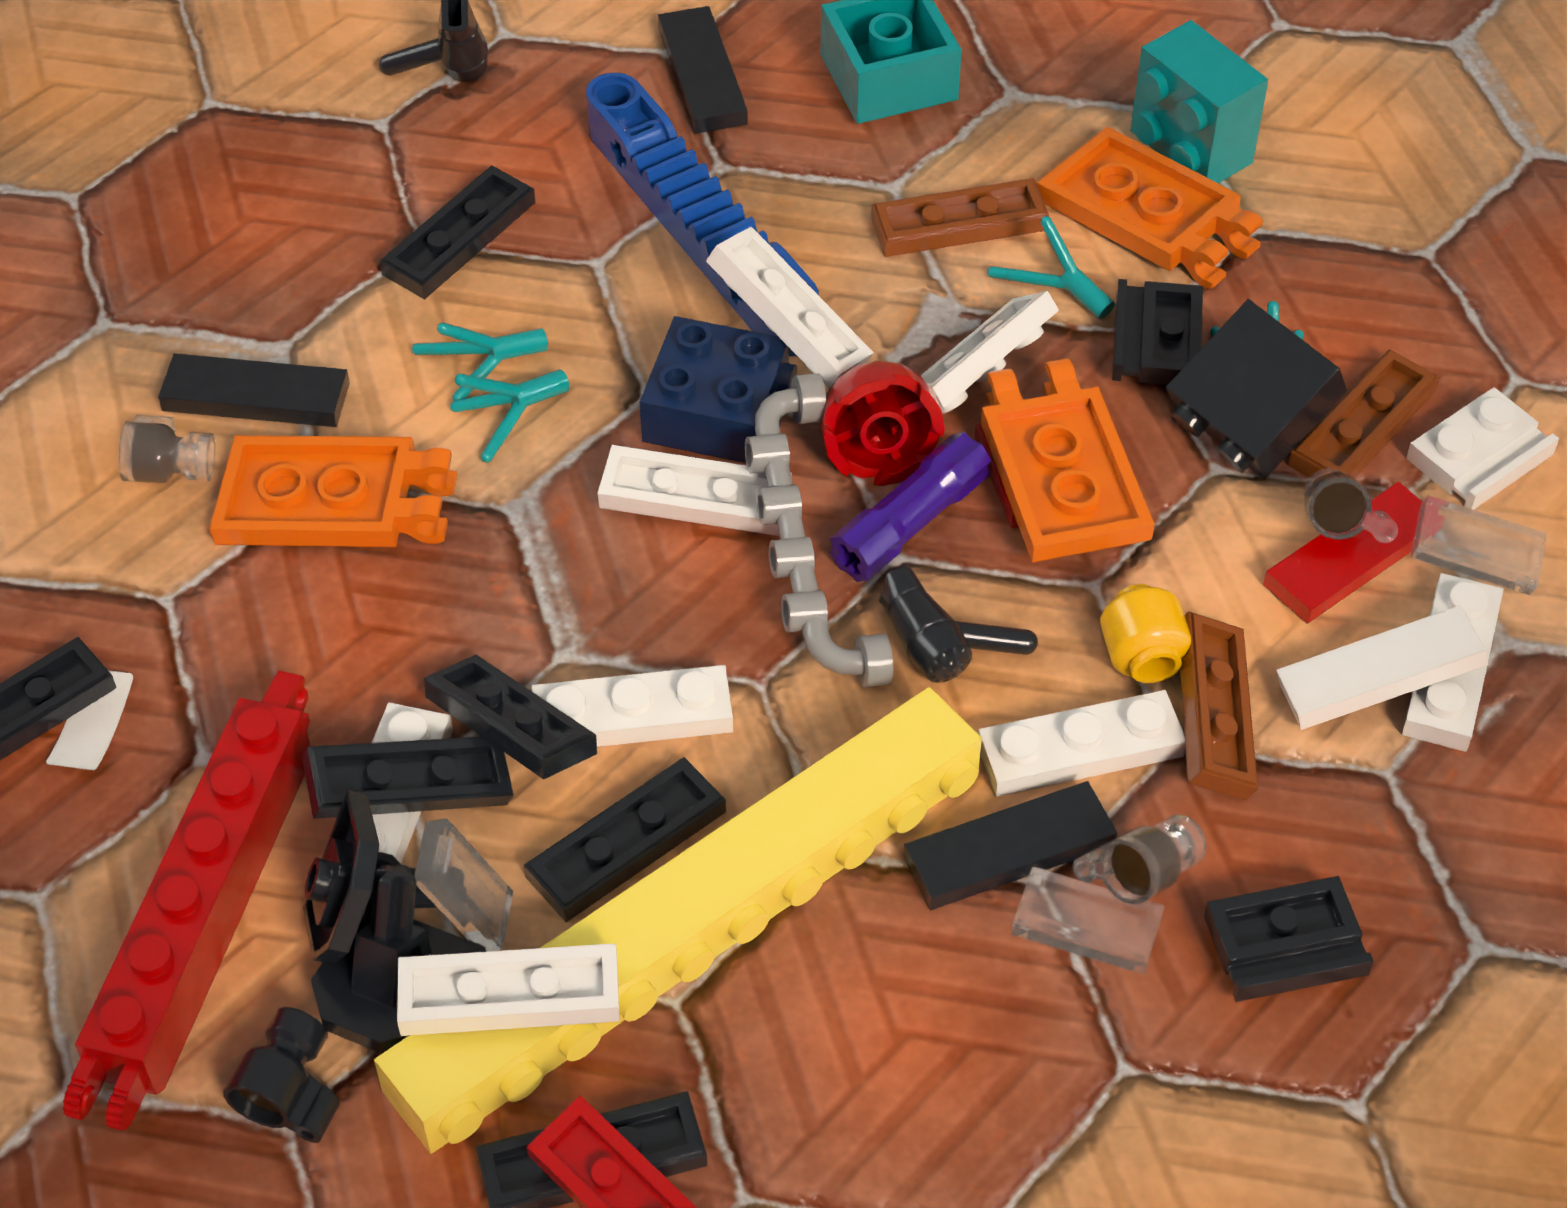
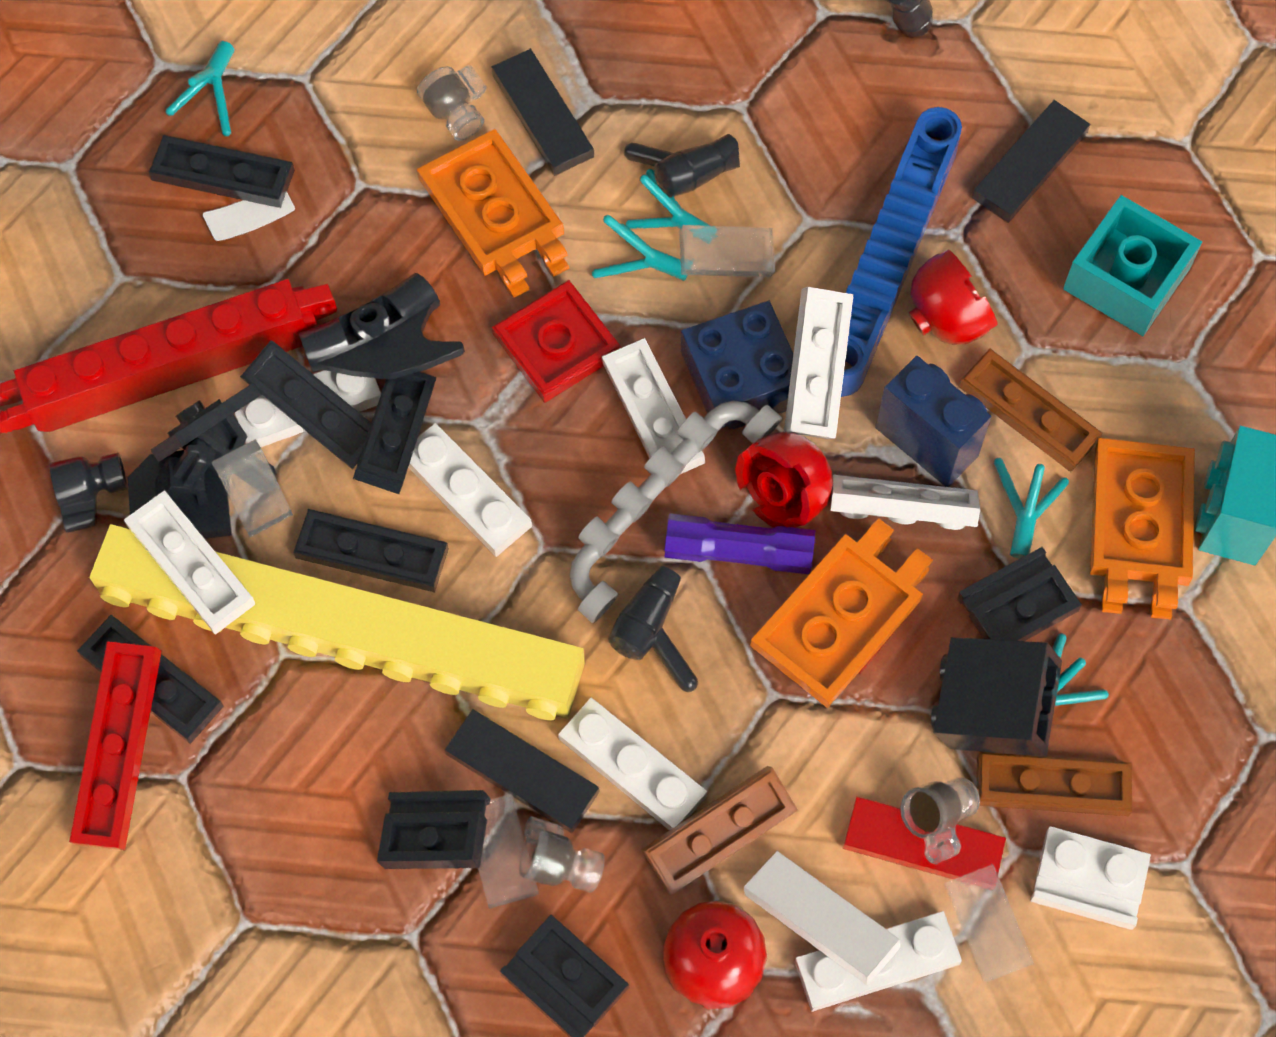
camera: 55 degrees right, 15 degrees up
black tile [380,165,536,300] -> none
yellow head [1100,584,1191,683] -> none
none -> black pin [299,273,465,380]
none -> black plate [377,790,491,869]
none -> red tile [492,280,622,403]
none -> black piece [624,134,740,197]
none -> red cylinder [663,900,767,1010]
none -> clear tile [679,225,775,277]
none -> dark blue brick [876,355,992,487]
none -> red cylinder [908,249,998,345]

